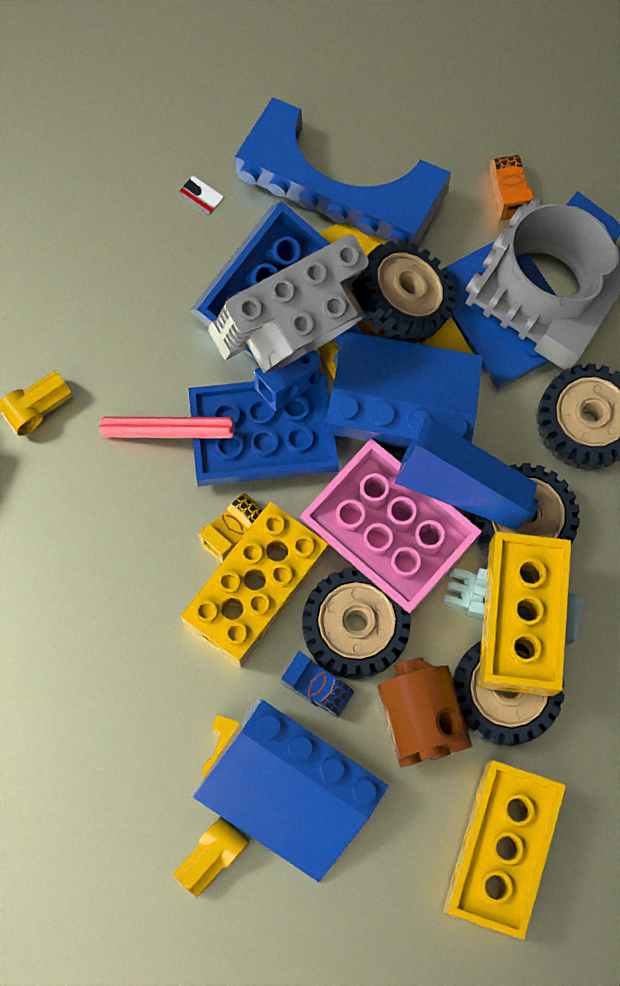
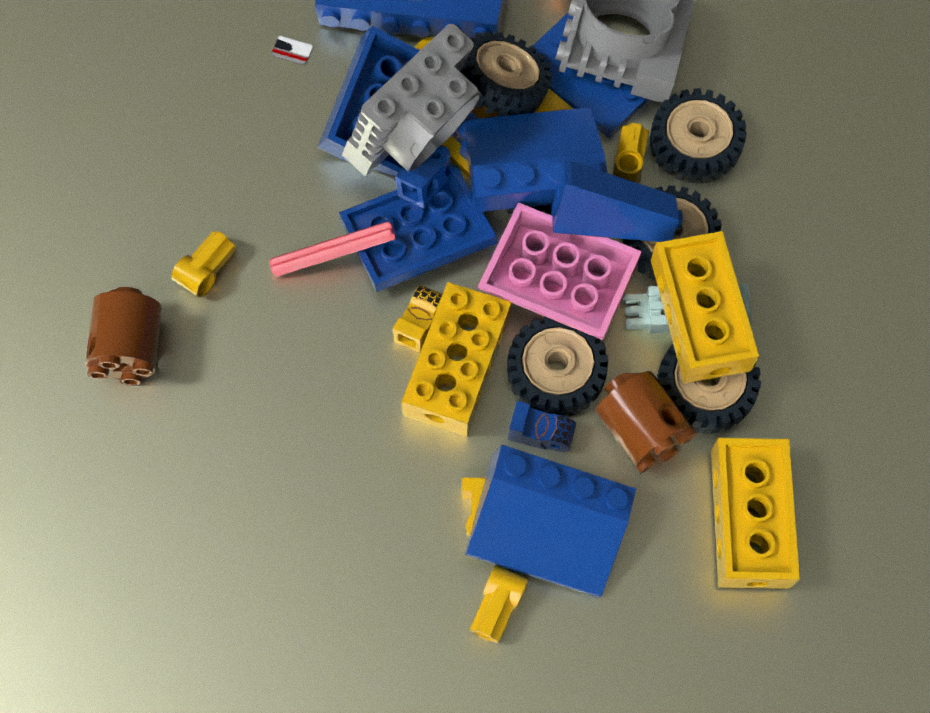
camera: 15 degrees left, 5 degrees down
none -> yellow piece [612,123,649,183]

